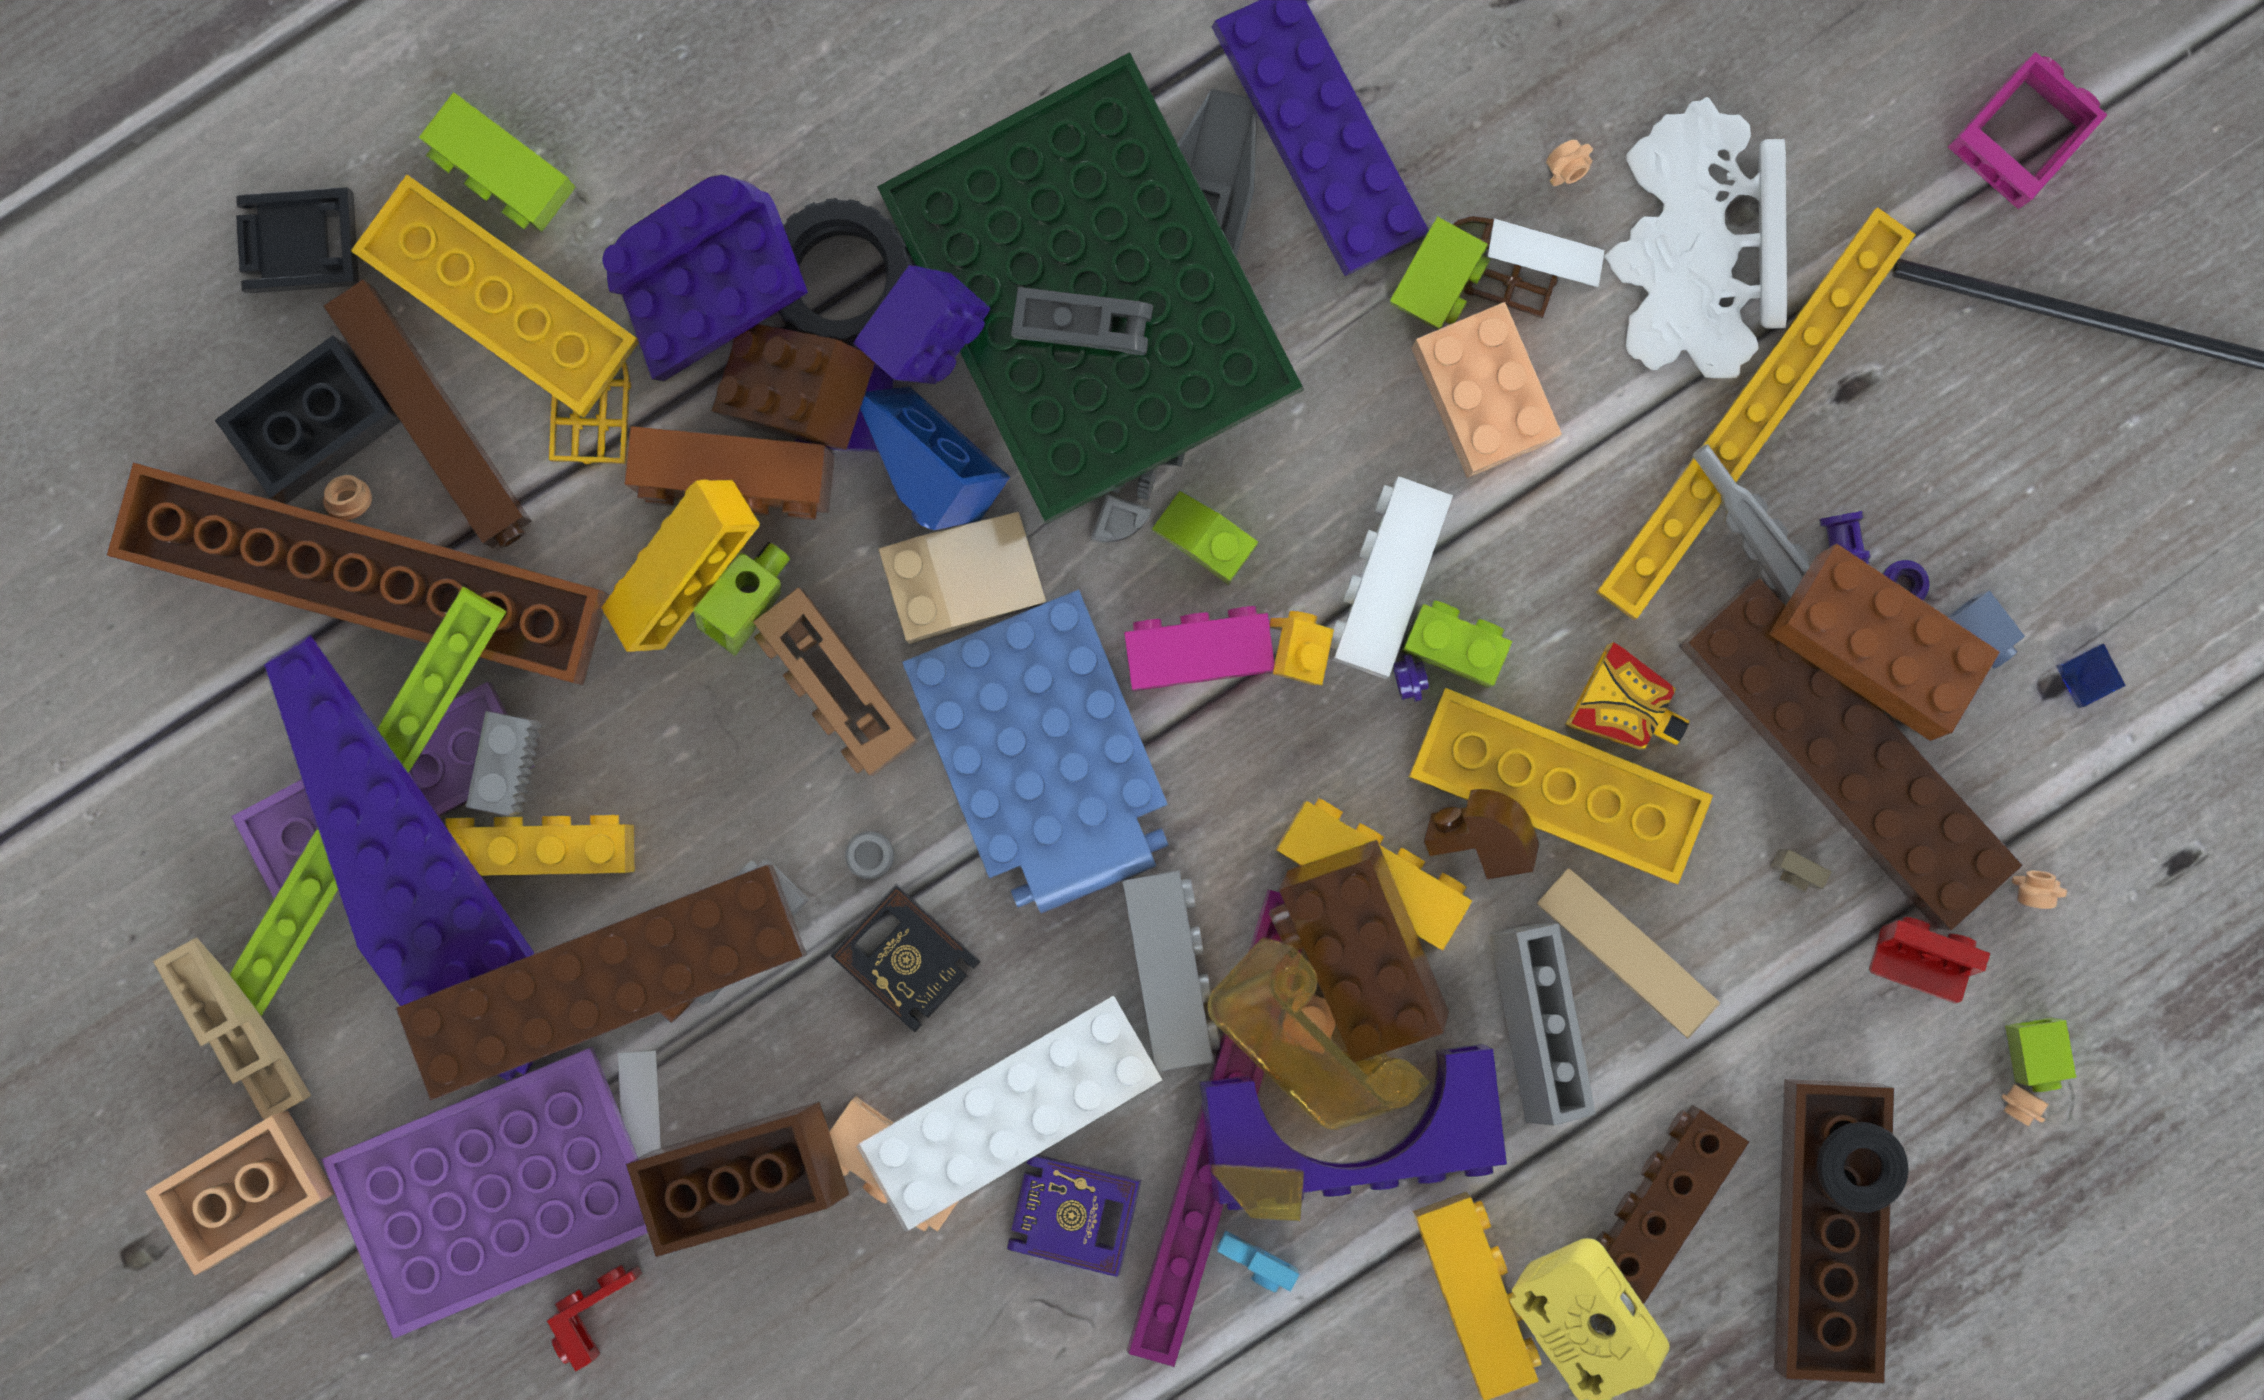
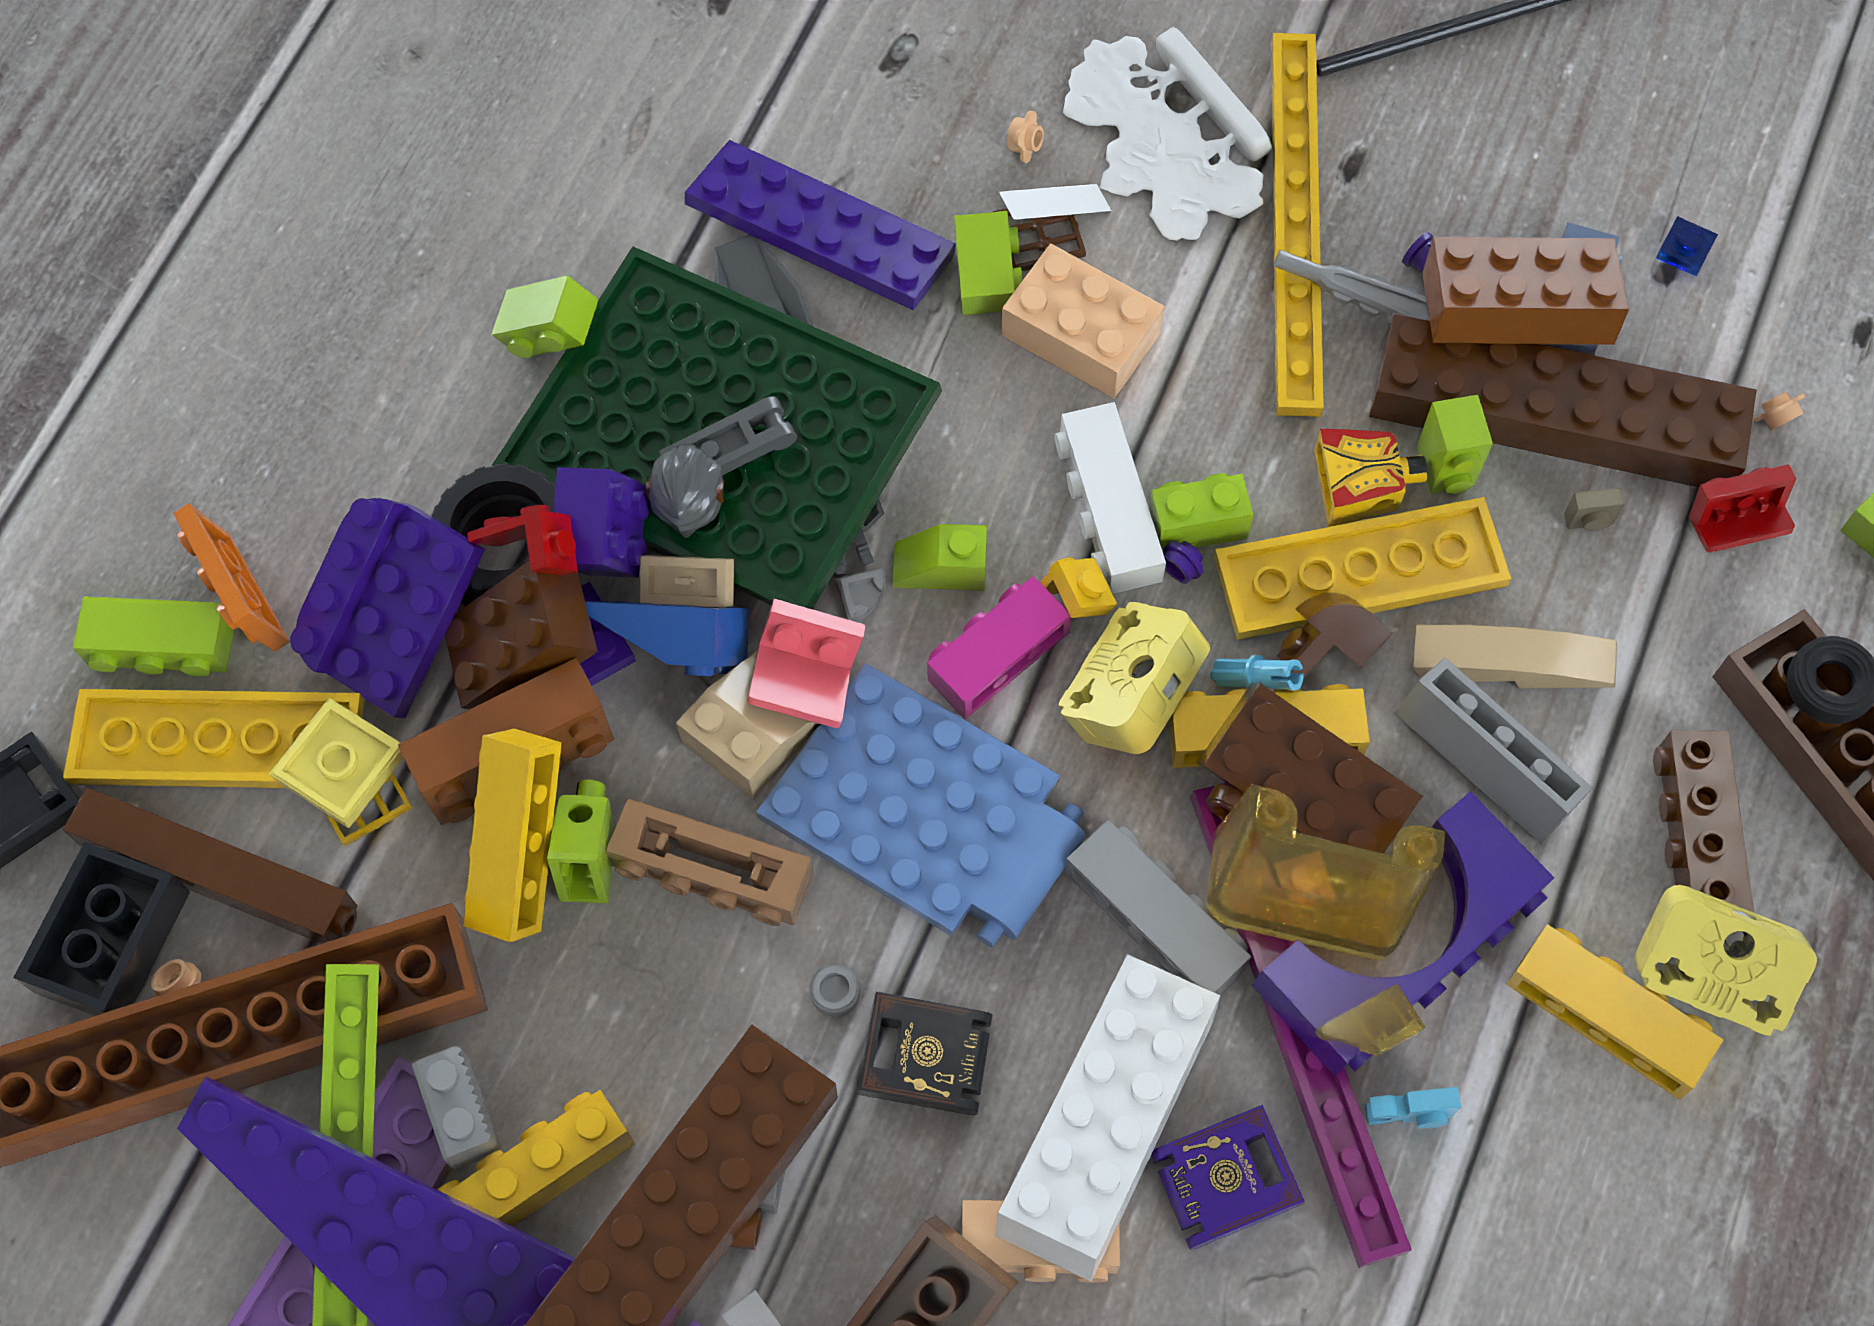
camera: 35 degrees left, 20 degrees down
none -> orange plate [173,503,290,652]
none -> light yellow tile [269,698,404,828]
none -> red bracket [467,505,578,576]
none -> lime brick [491,275,599,358]
none -> tan plate [640,555,734,608]
none -> dark grey hair [646,444,724,538]
none -> coral bracket [747,599,865,728]
none -> light yellow axle [1058,602,1210,754]
none -> medium azure axle [1210,655,1304,691]
none -> lime brick [1417,395,1493,494]

